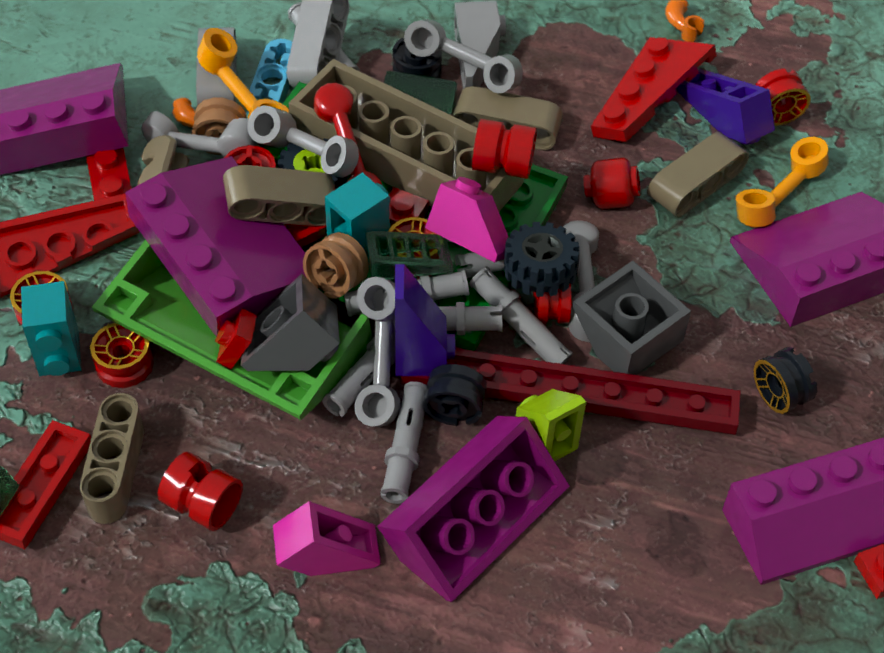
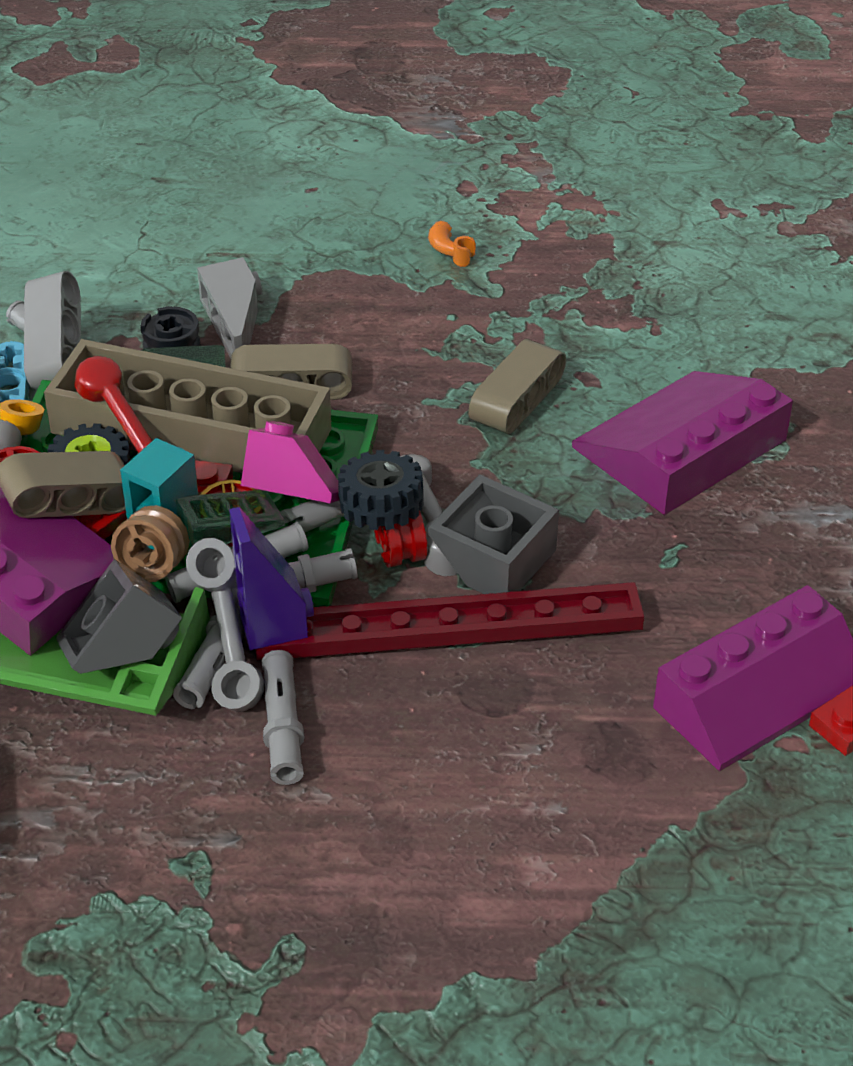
camera: 15 degrees left, 10 degrees down
red wheel [158,452,243,531] -> none
red plate [215,308,257,369] -> none
light grey piece [247,105,359,178] -> none
dark pink slope [273,501,381,576] -> none
magenta slope [377,416,569,602] -> none
light grey piece [404,19,523,94] -> none
black wheel [423,364,487,426] -> none
light grey pin [469,266,573,364] -> none
red wheel [472,119,537,179] -> none
lime slope [516,389,586,462] -> none
red head [583,157,641,209] -> none
red wing [591,37,717,142] -> none
dark purple slope [676,69,775,145] -> none
light orange piece [736,136,829,228] -> none
black wheel [753,347,817,414] -> none
red wheel [755,68,811,126] -> none

